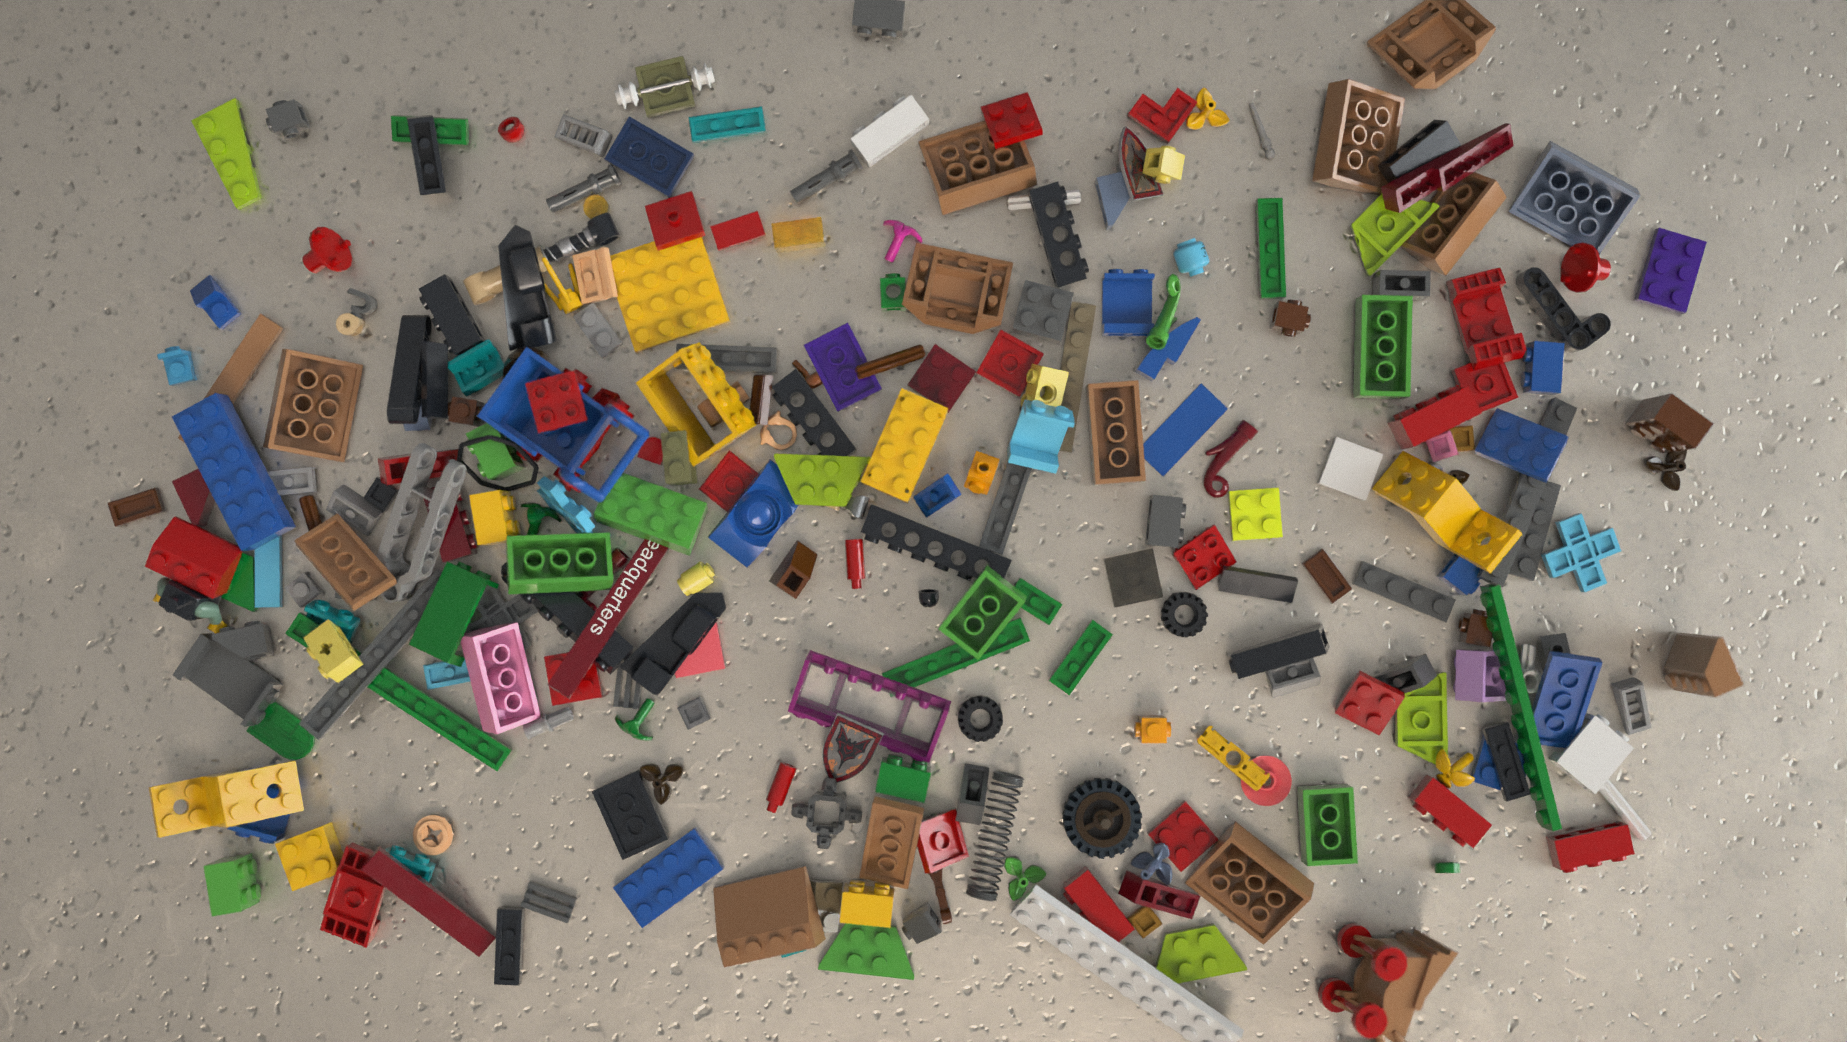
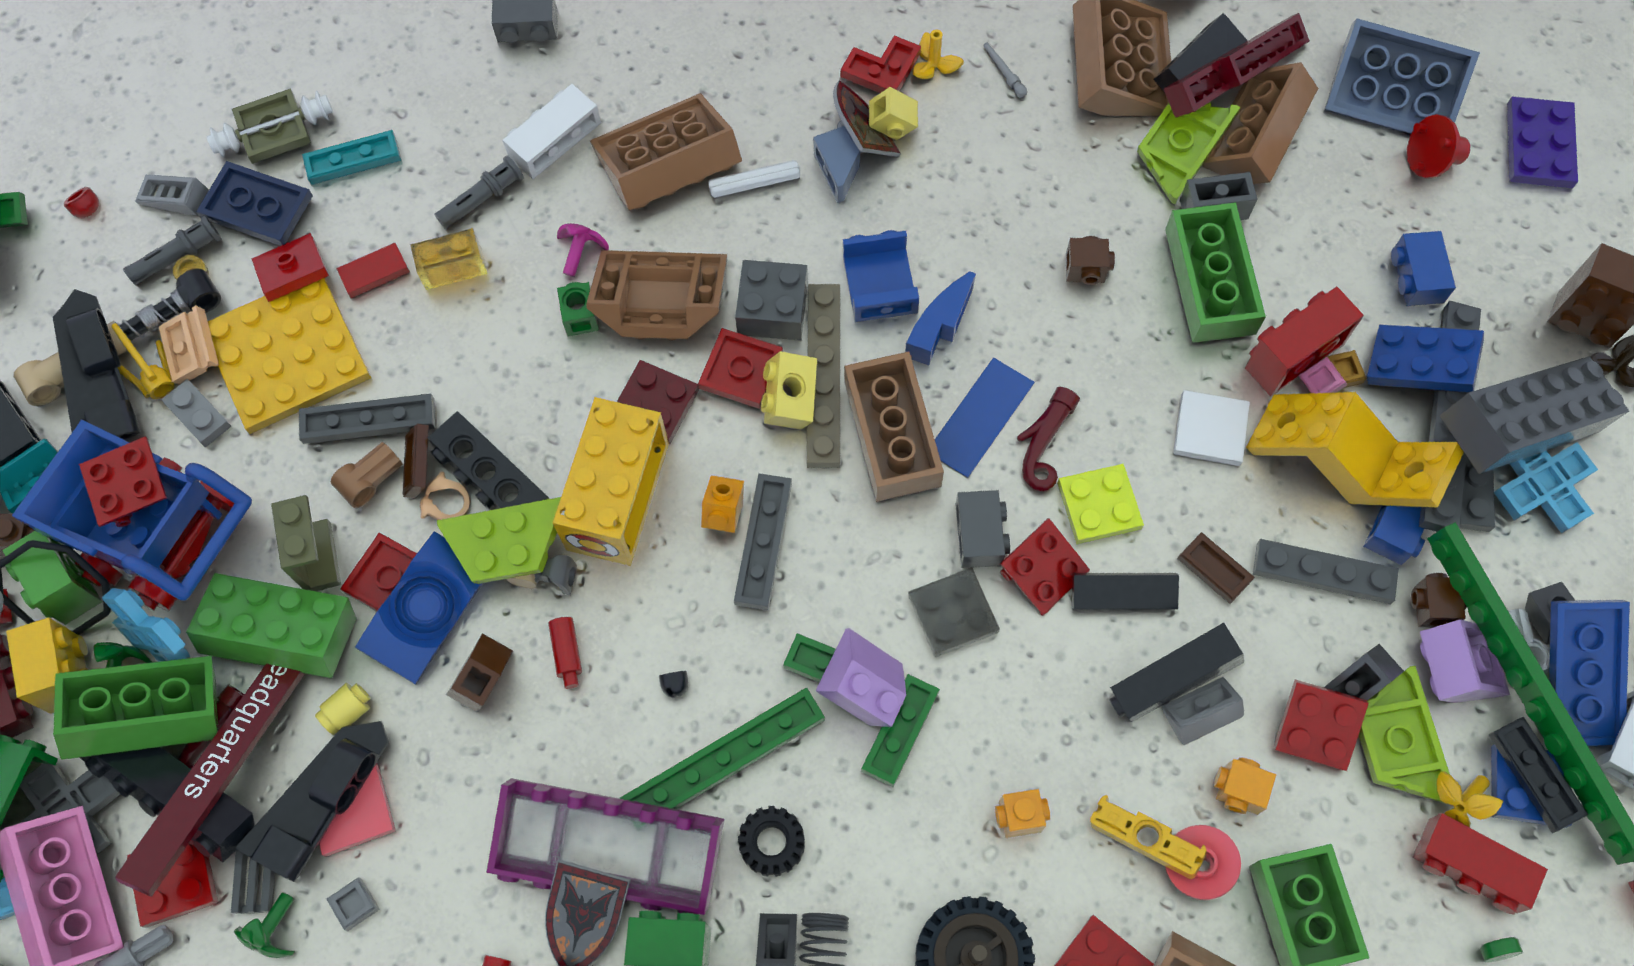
camera: 10 degrees left, 20 degrees down
yellow hose [636,342,757,467] -> none
red tile [637,437,663,466] -> none
dark orange hand [792,360,823,389] -> none
dark purple plate [804,323,882,412] -> none
reddish brown axle [855,344,925,379] -> none
black brick [861,505,1012,581] -> none
blue slope [913,474,962,518] -> none
bright green brick [938,565,1027,660] -> none
red plate [980,92,1043,149] -> none
medium azure panel [1007,399,1075,474] -> none
black brick [1027,182,1089,287] -> none
bright green plant [1146,274,1181,350] -> none
black tyre [1161,592,1208,638] -> none
medium azure head [1173,238,1209,277] -> none
green plate [1256,198,1286,299] -> none
red plate [1446,267,1526,371] -> none
red plate [1451,363,1519,412] -> none
black beam [1516,267,1611,353] -> none
none -> lavender slope [816,628,907,727]
none -> light orange brick [1214,758,1277,815]
none -> dark grey brick [1439,356,1629,474]

